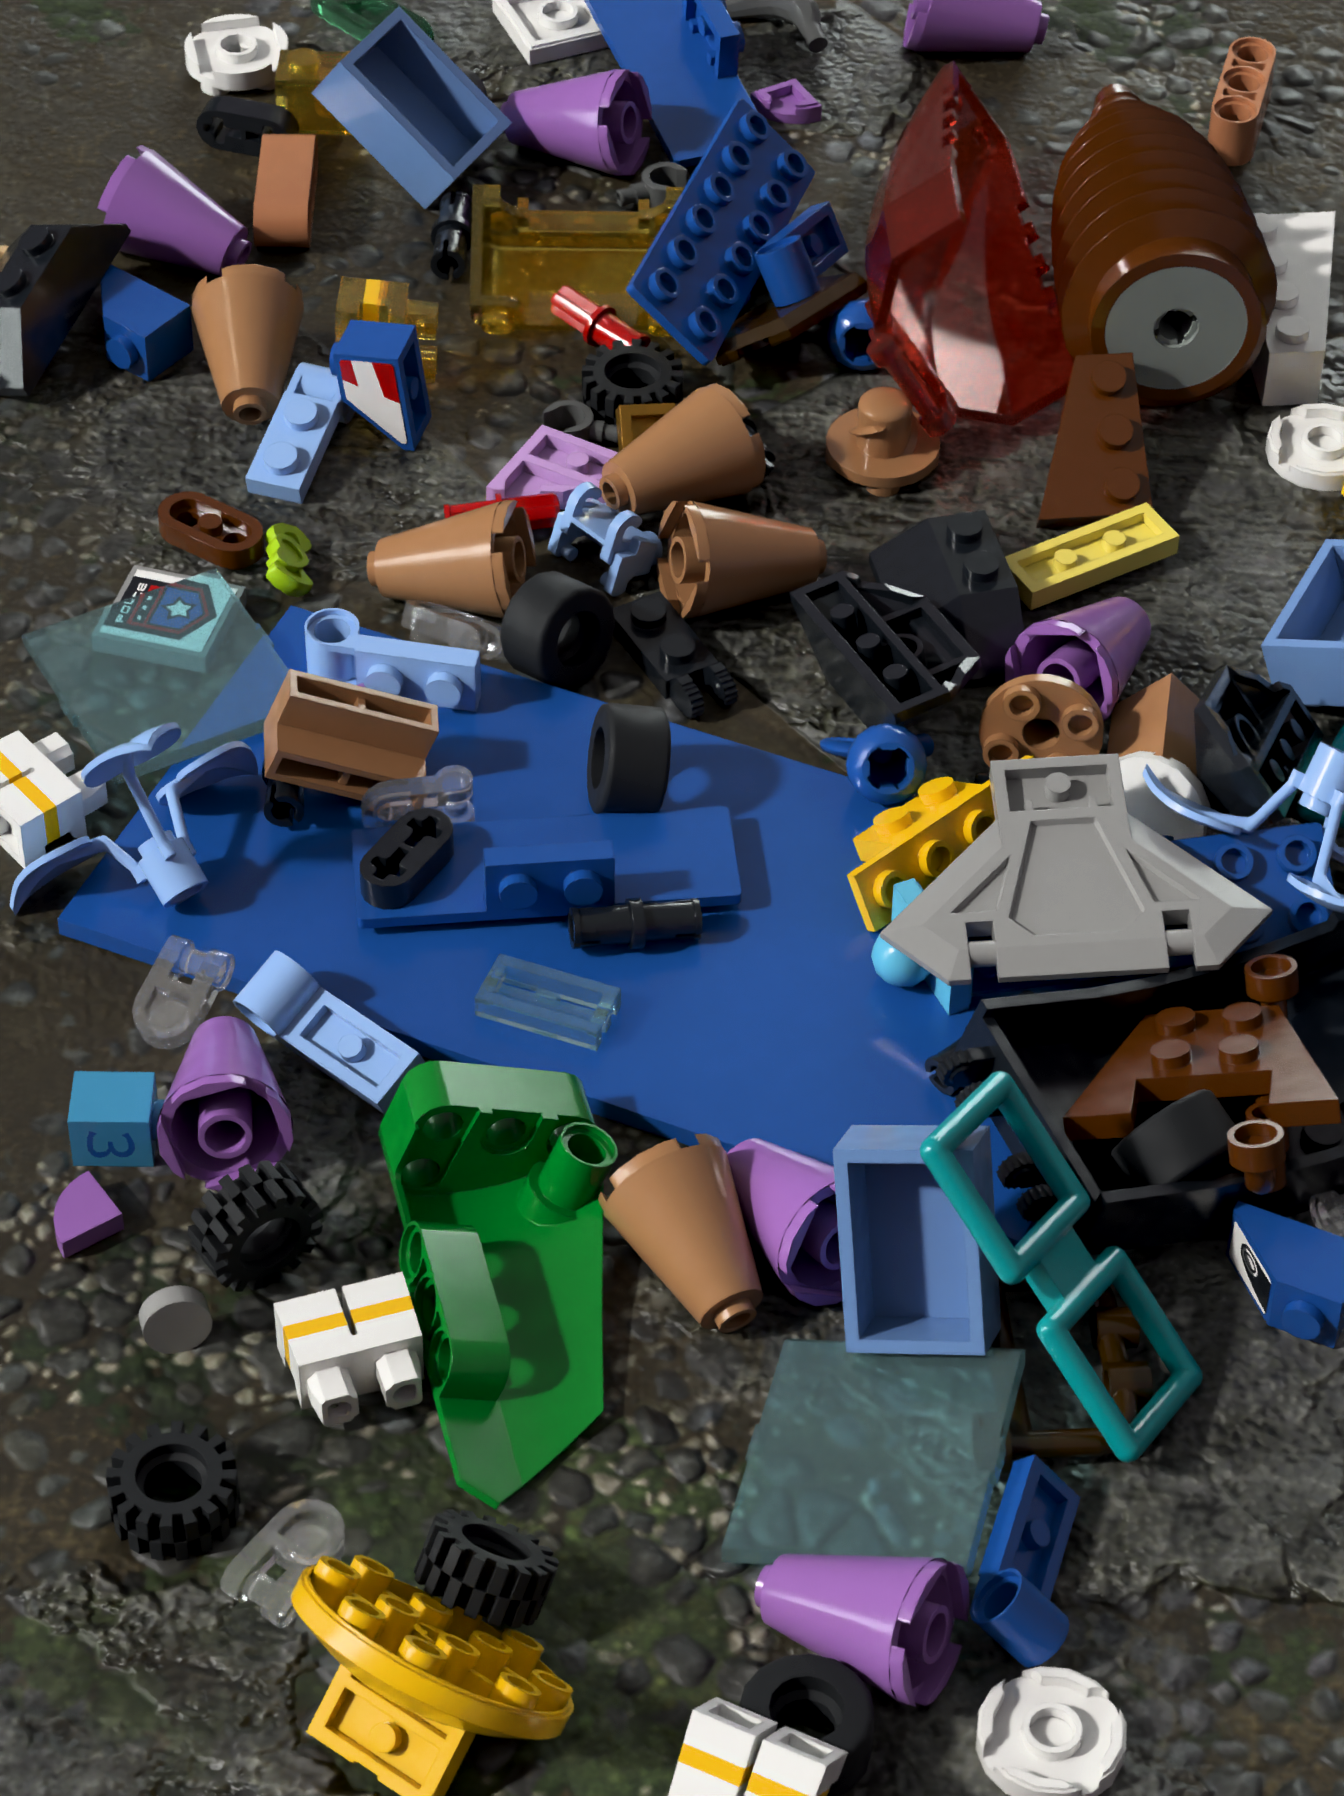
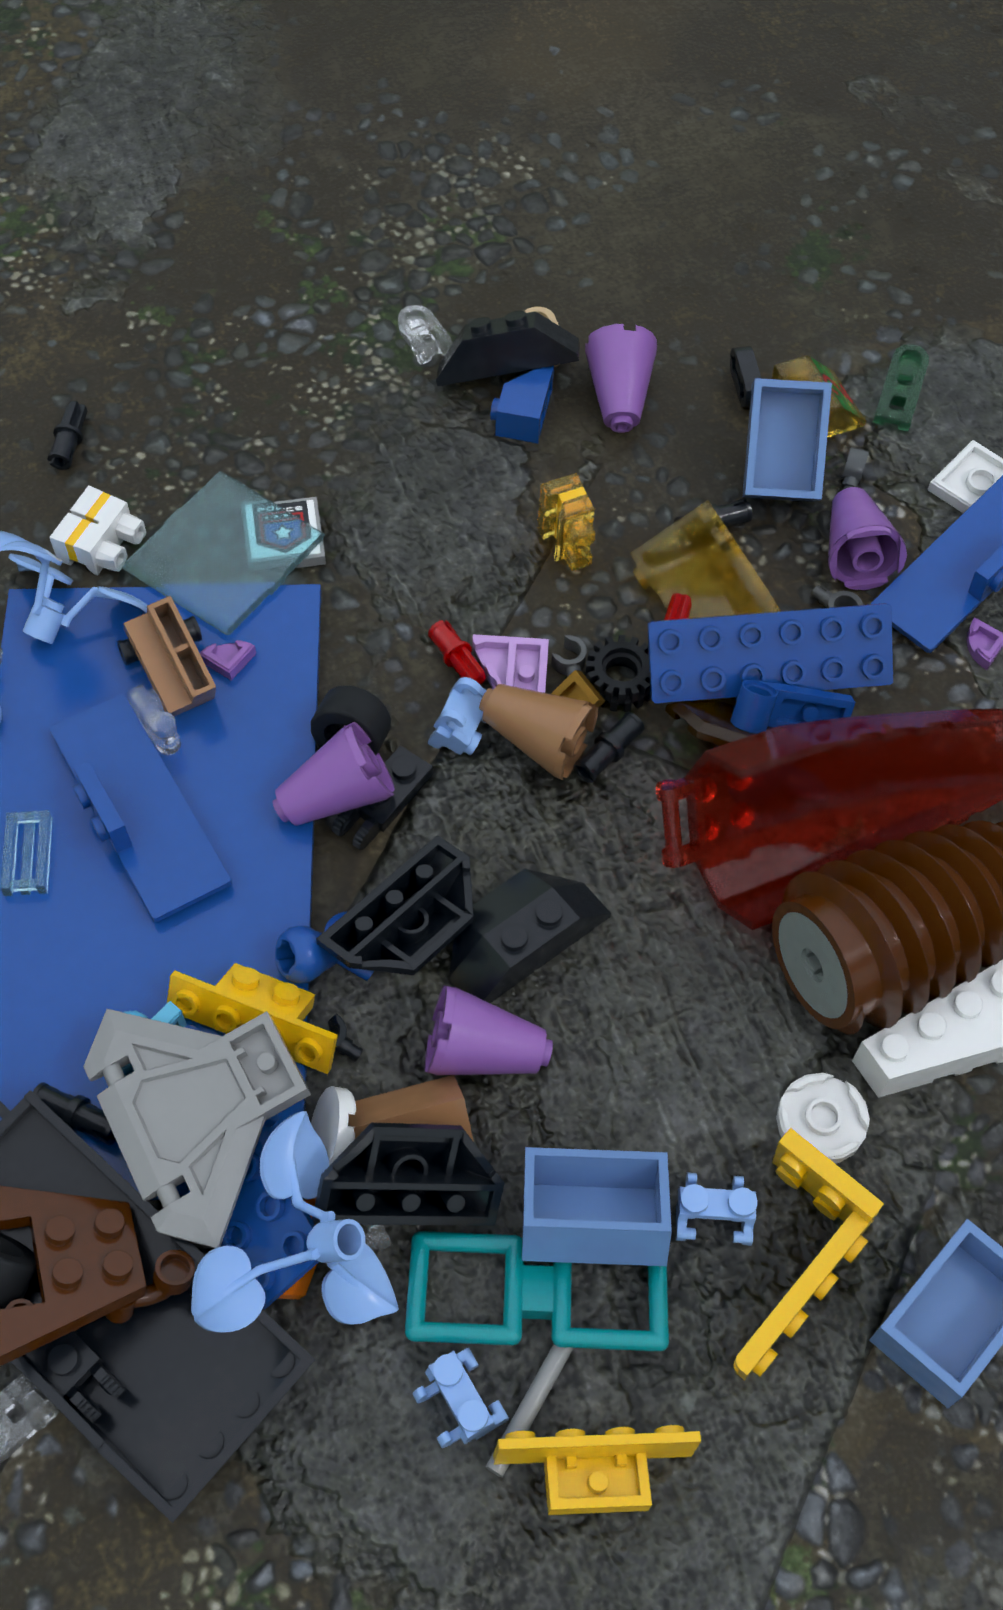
camera: 65 degrees right, 15 degrees up
reddish brown plate [158,491,265,570] -> none
white plate [184,14,289,96] -> none
medium nougat cone [192,264,304,425] -> none
light blue plate [245,362,355,504] -> none
nougat beam [253,134,318,247] -> none
lime piece [264,523,314,597] -> none
light blue plate [304,608,481,712] -> none
blue slope [329,320,432,451] -> none
black beam [360,808,454,909] -> none
medium nougat cone [367,500,536,618] -> none
clear plate [401,600,504,660] -> none
black pin [568,898,703,949] -> none
black tyre [587,703,671,814] -> none
medium nougat cone [657,500,827,619] -> none
medium nougat plate [825,386,940,497] -> none
medium nougat plate [979,674,1104,767] -> none
light yellow plate [1005,502,1180,610] -> none
reddish brown wing [1036,352,1153,528] -> none
none -> medium lavender cone [273,722,395,826]

